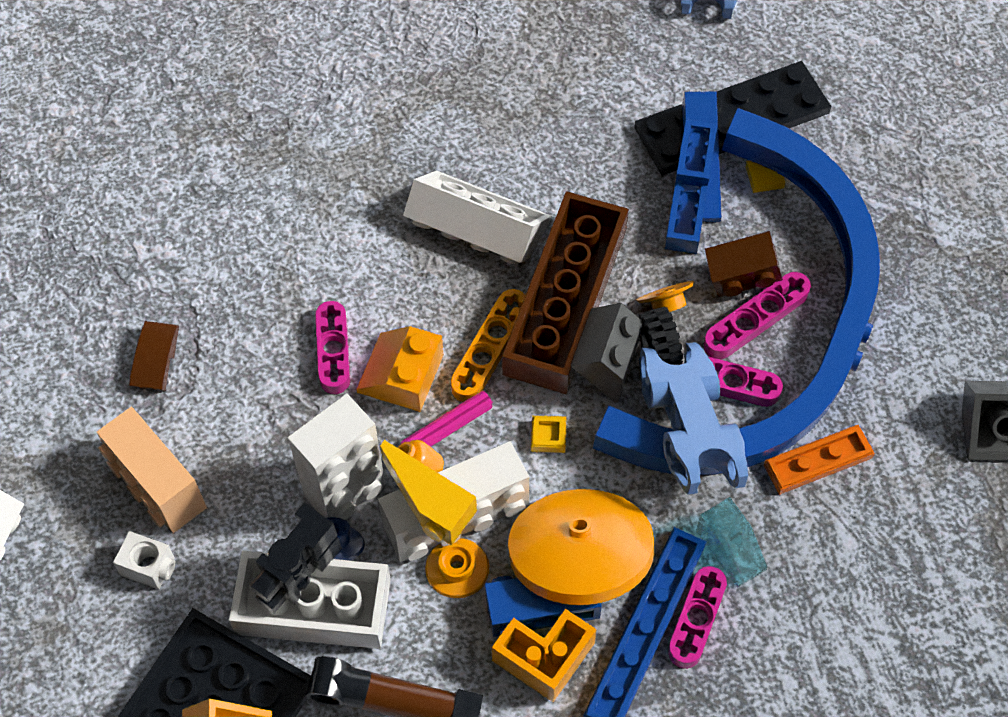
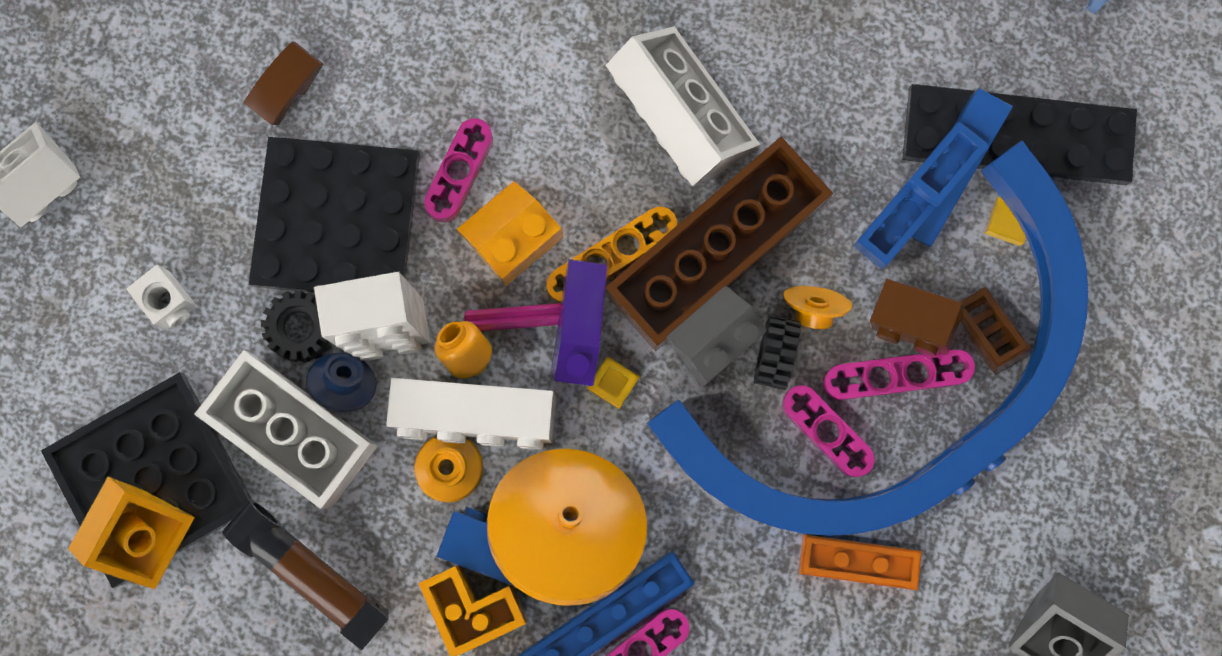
camera: 30 degrees right, 20 degrees up
light nougat brick [97,406,207,534] -> none
black hips [249,503,342,614] -> none
yellow slope [380,440,477,545] -> none
medium blue piece [639,342,748,495] -> none
clear light blue slope [696,497,768,588] -> none
none -> black plate [248,136,420,293]
none -> black tyre [261,290,332,363]
none -> dark purple slope [551,259,607,386]
none -> reddish brown slope [960,287,1031,375]

